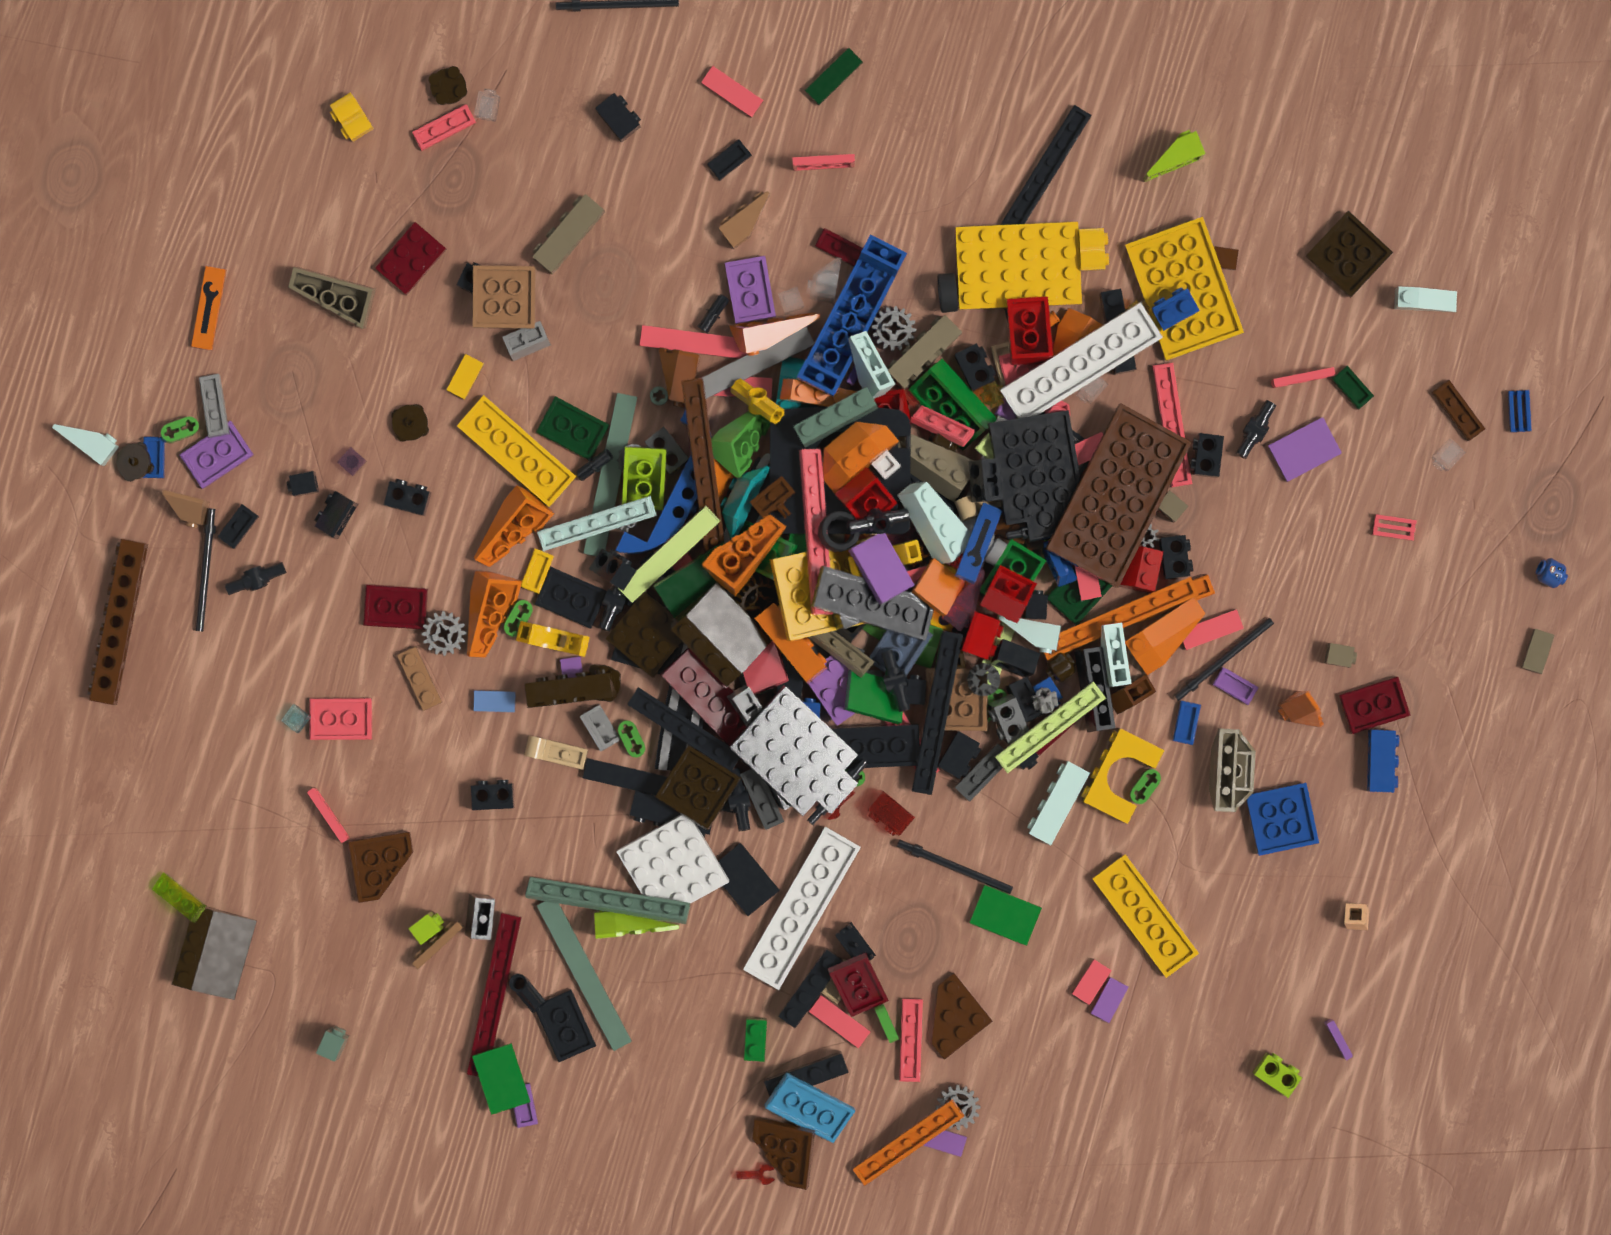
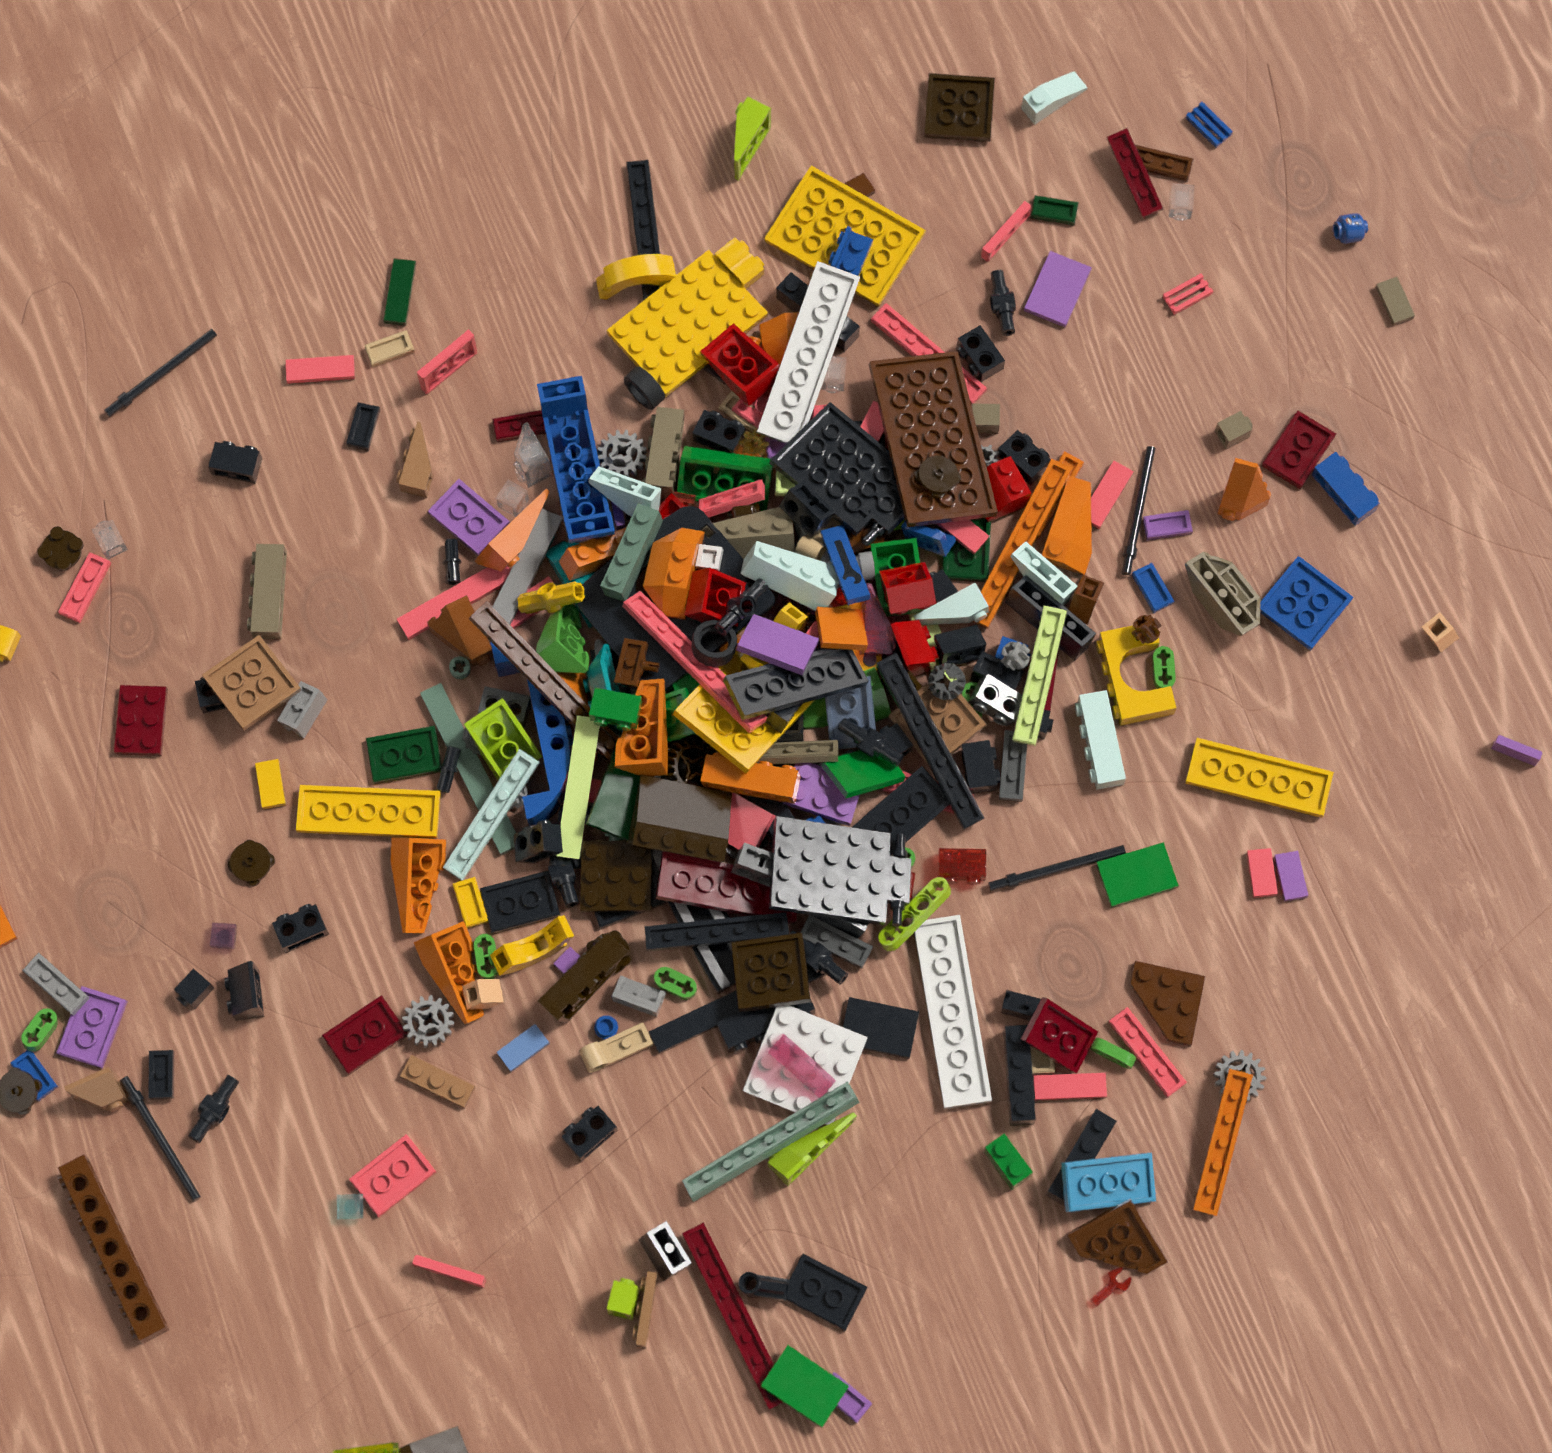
camera: 40 degrees left, 15 degrees down
dark tan wedge [288,267,376,329] -> none
reddish brown plate [349,832,414,903] -> none
sand green tile [537,901,632,1051] -> none
medium lavender tile [924,1130,967,1157] -> none
dark brown head [1045,652,1076,682] -> none
lime brick [1252,1053,1302,1098] -> none
none -> tan tile [364,330,415,368]
none -> light nougat brick [462,979,504,1009]
none -> green brick [589,688,642,731]
none -> blue plate [594,1016,618,1040]
none -> yellow arch [596,254,676,300]
none -> clear pink slope [766,1033,836,1098]
none -> lime beam [878,877,951,951]
none -> dark brown piece [914,455,961,499]
none -> dark red plate [1107,128,1163,219]
none -> reddish brown gear [1132,615,1162,644]

